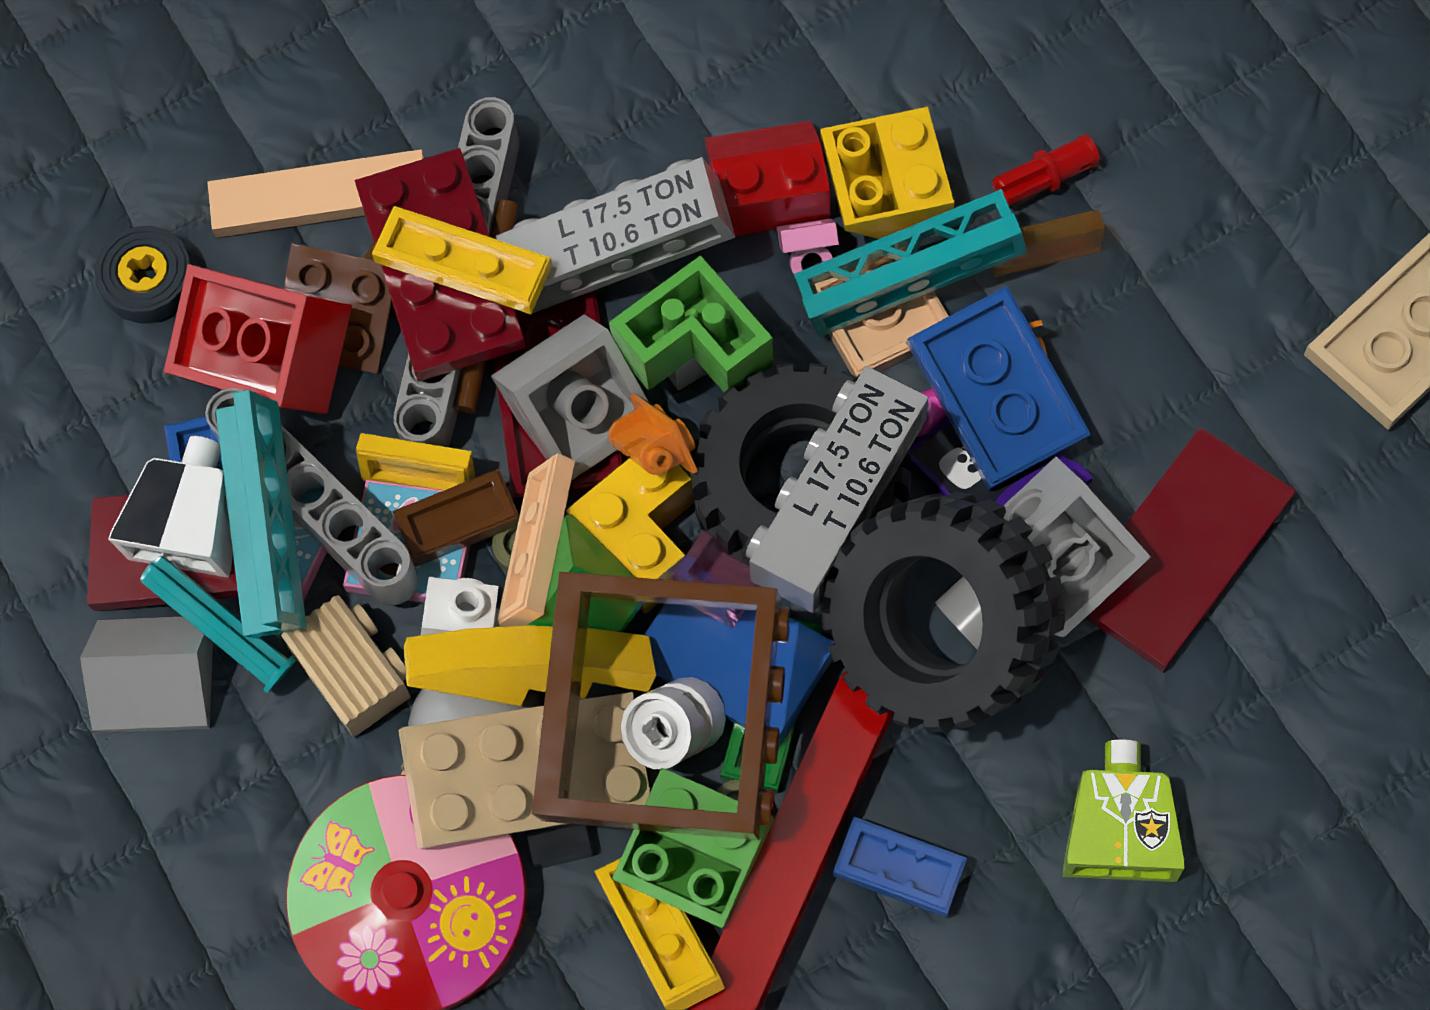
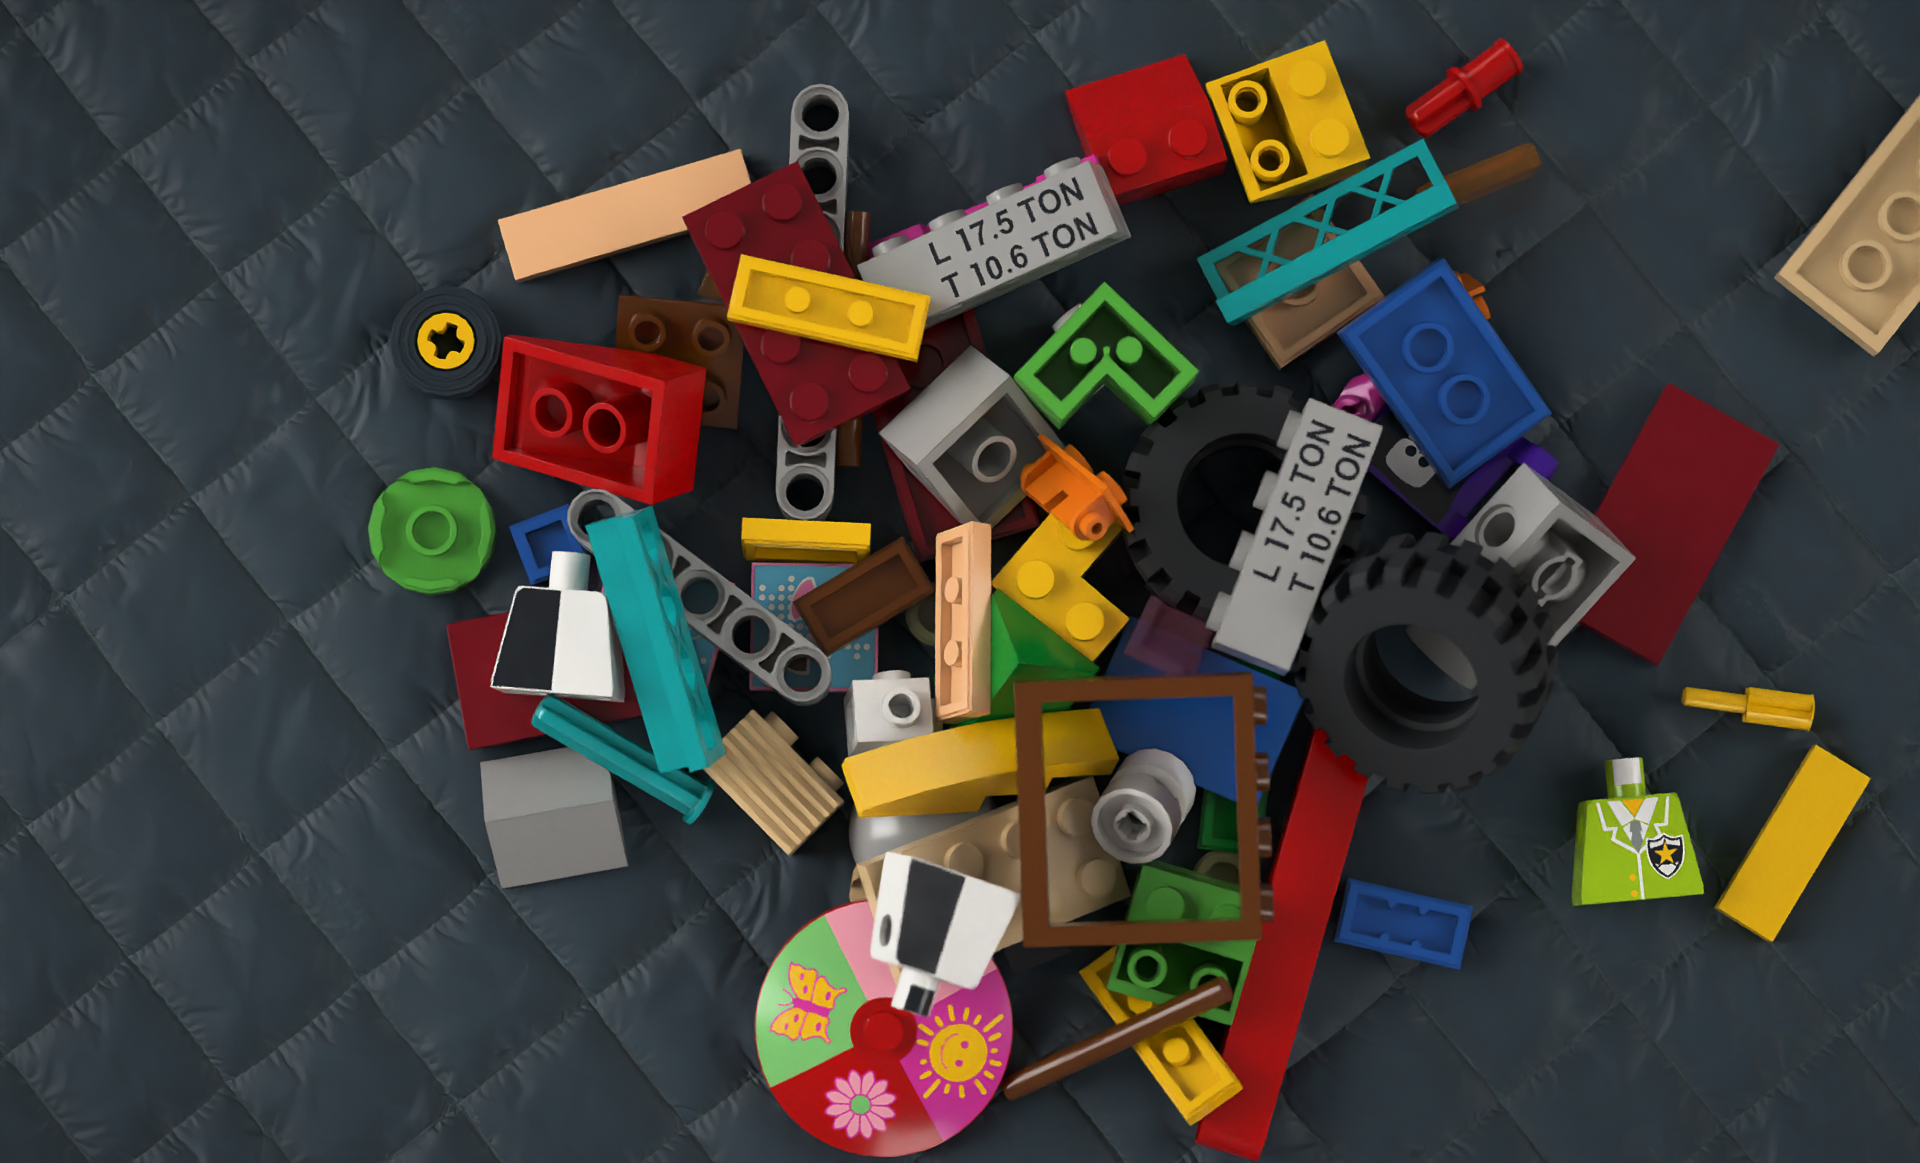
camera: 20 degrees left, 15 degrees up
bright pink tile [777,219,839,274] -> none
none -> bright green tile [368,467,497,596]
none -> white torso [870,852,1021,1018]
none -> reddish brown bar [1001,976,1233,1101]
none -> yellow axle [1681,687,1815,732]
none -> yellow tile [1714,745,1871,942]

